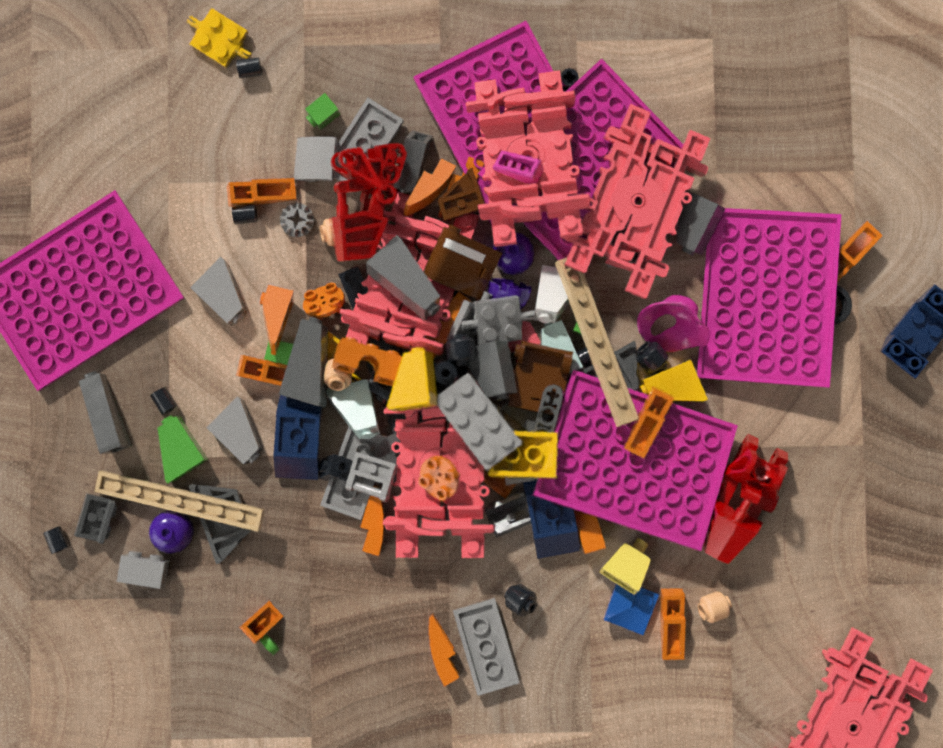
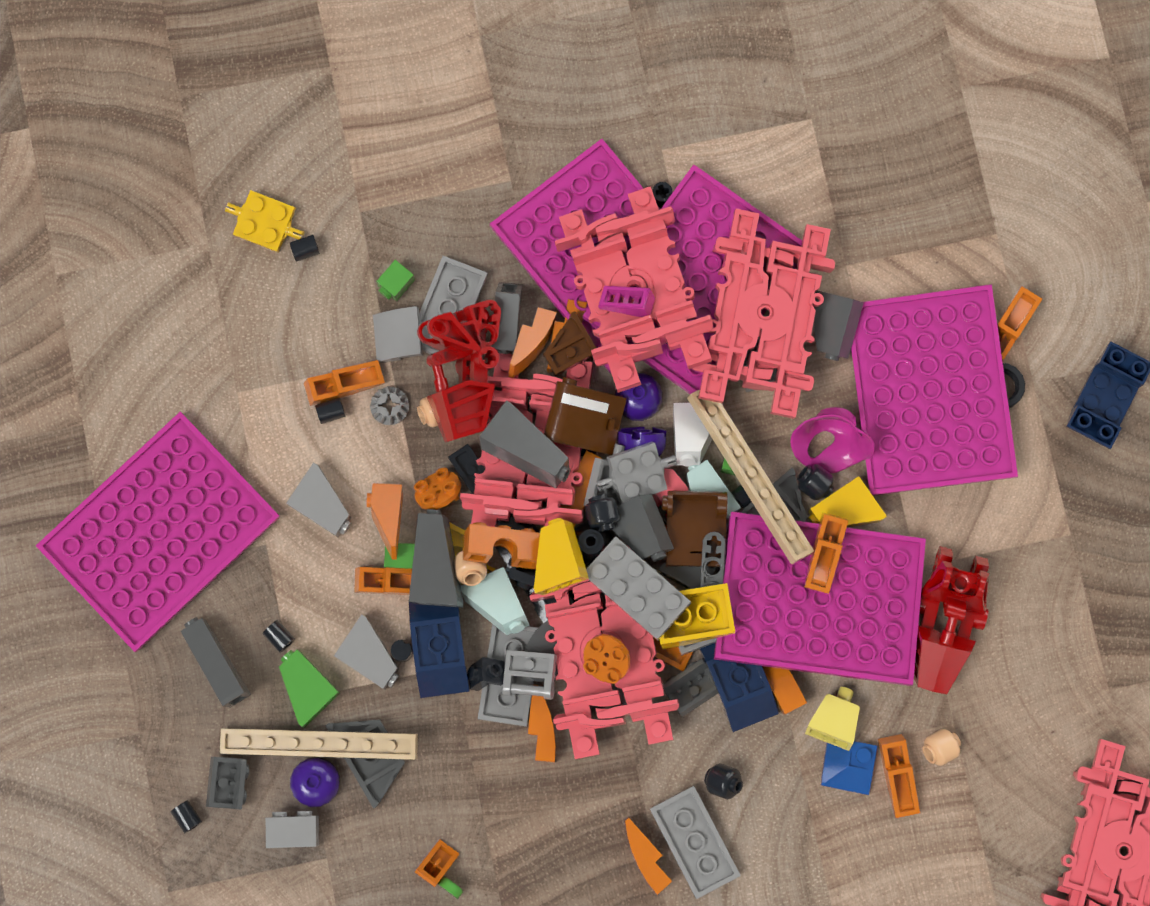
camera: 10 degrees left, 5 degrees down
none -> black piece [391,640,413,662]

